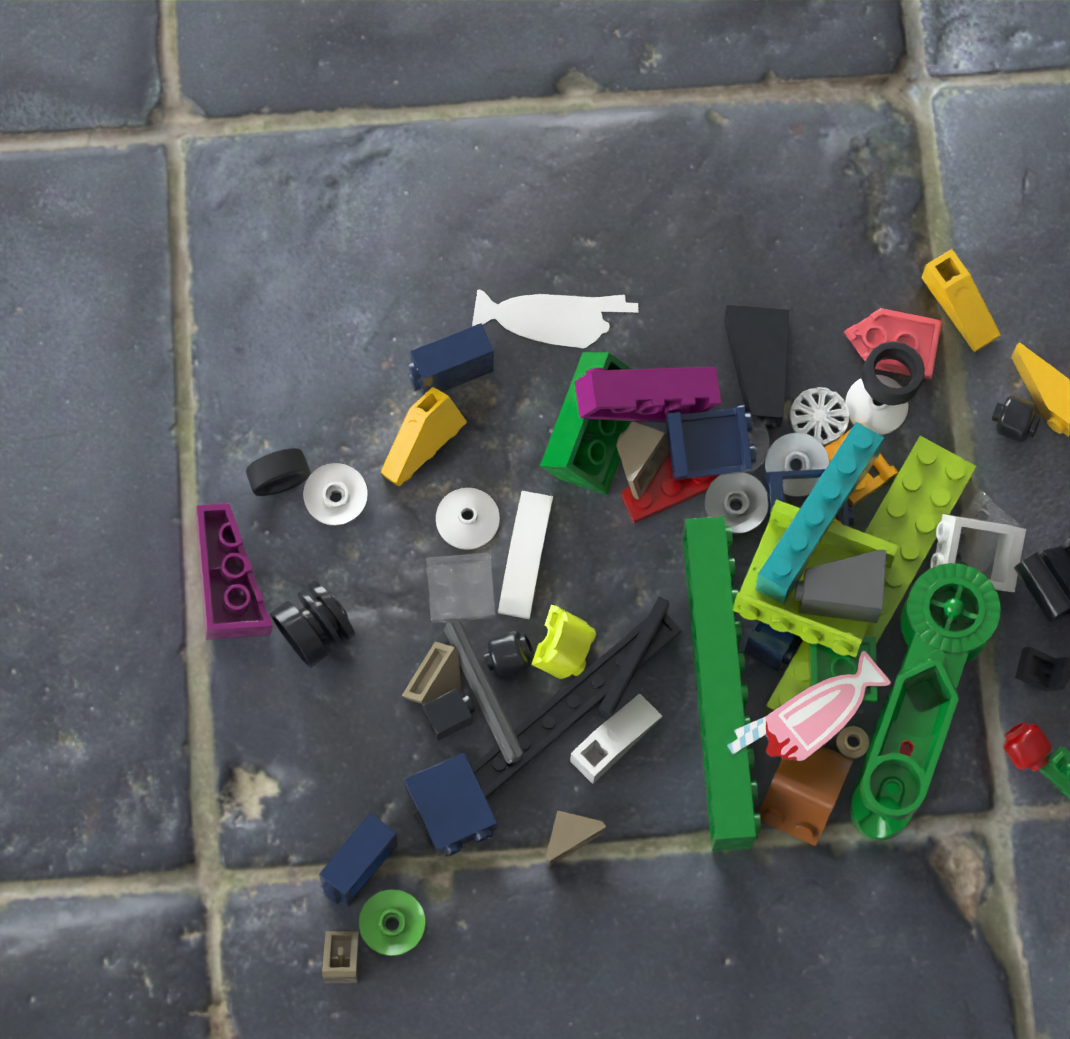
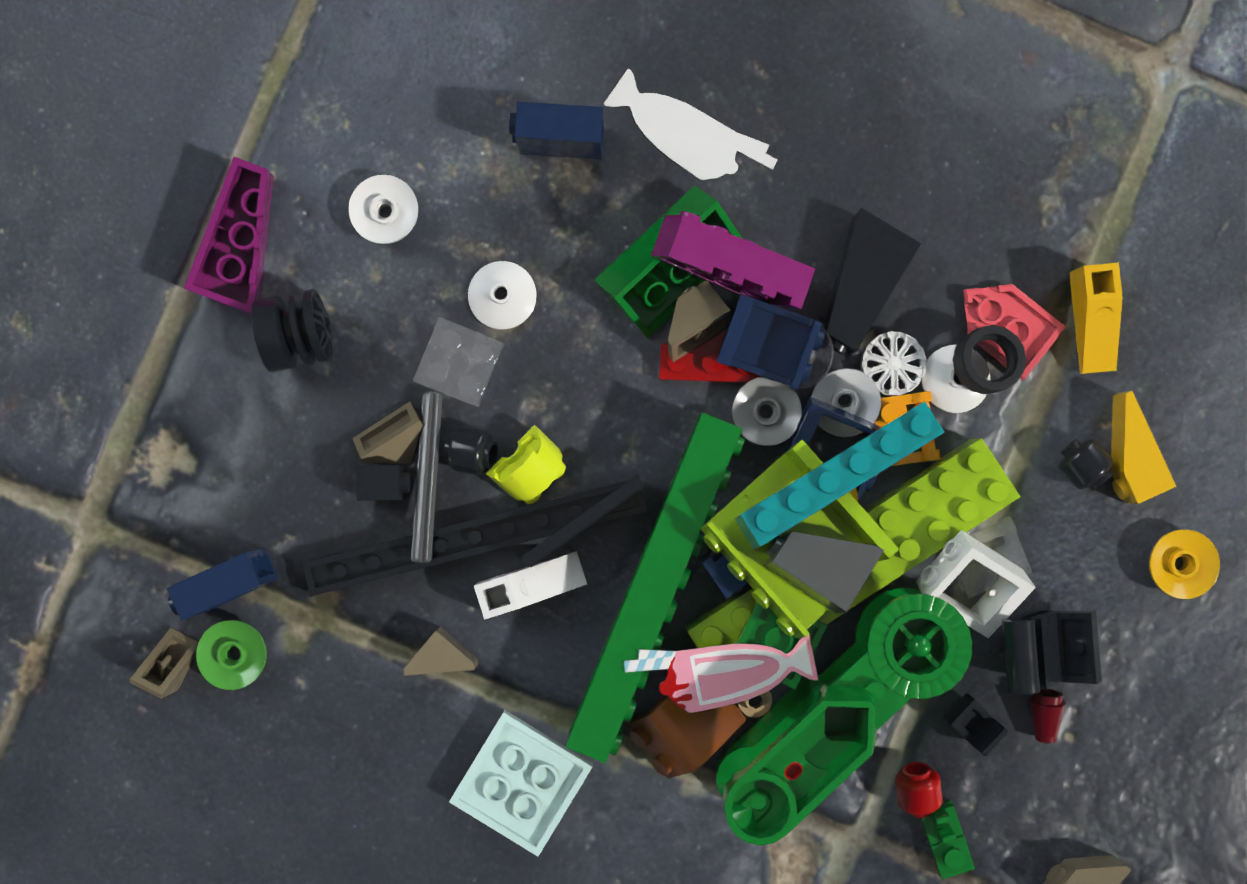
camera: 30 degrees right, 15 degrees up
black tyre [246,448,311,496] -> none
yellow slope [380,387,467,486] -> none
dark blue panel [404,752,497,857] -> none
white slope [498,491,553,619] -> none
none -> light aqua plate [449,710,593,856]

